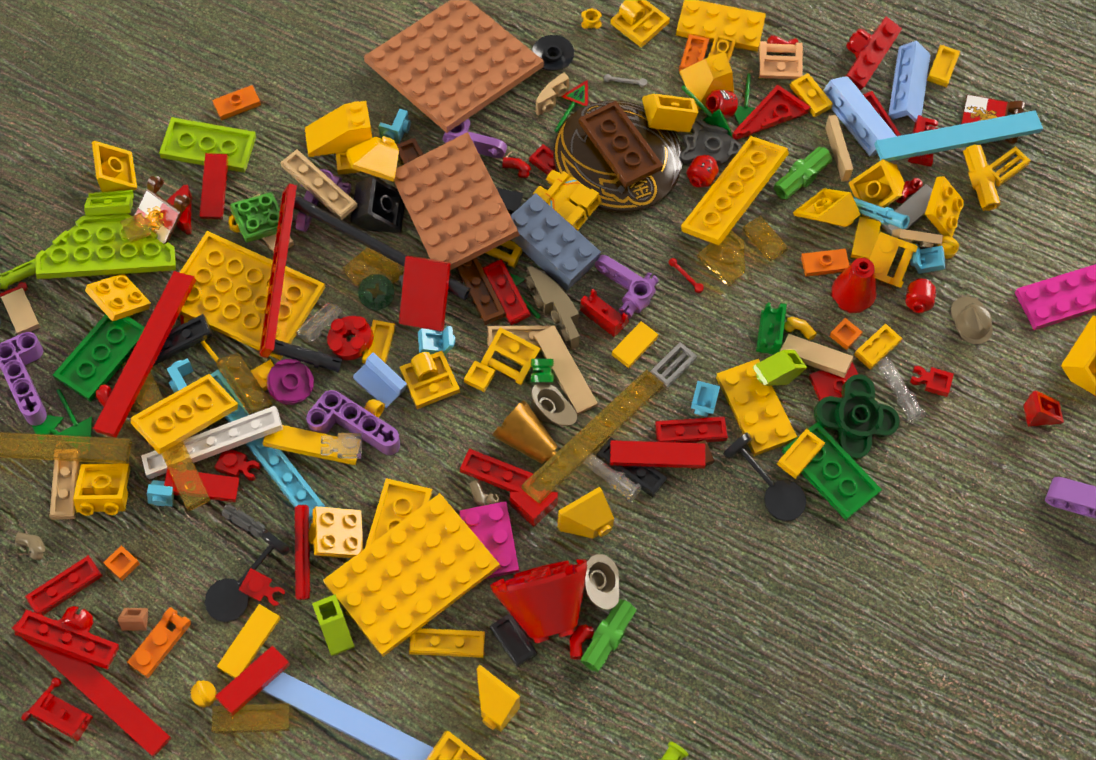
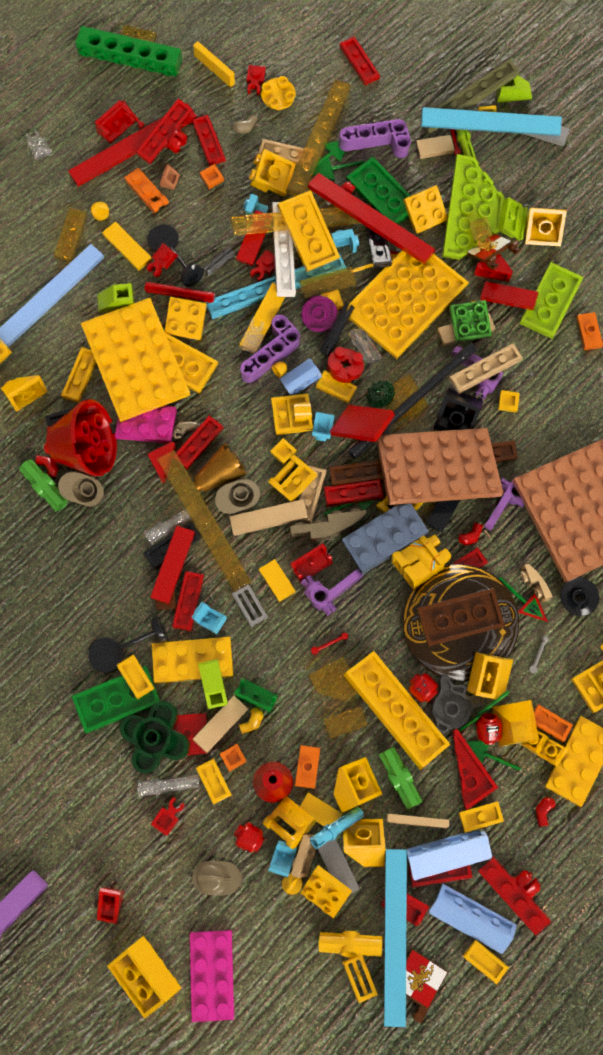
camera: 105 degrees right, 10 degrees up
red tile [215,646,290,716] -> none
red tile [259,183,297,358] -> none
yellow slope [305,101,372,157] -> none
yellow slope [346,137,399,182] -> none
medium azure bracket [378,109,411,143] -> none
green wheel [531,359,554,382] -> none
yellow slope [557,487,614,539] -> none
light nougat plate [759,41,803,80] -> none
red arm [896,178,923,203] -> none

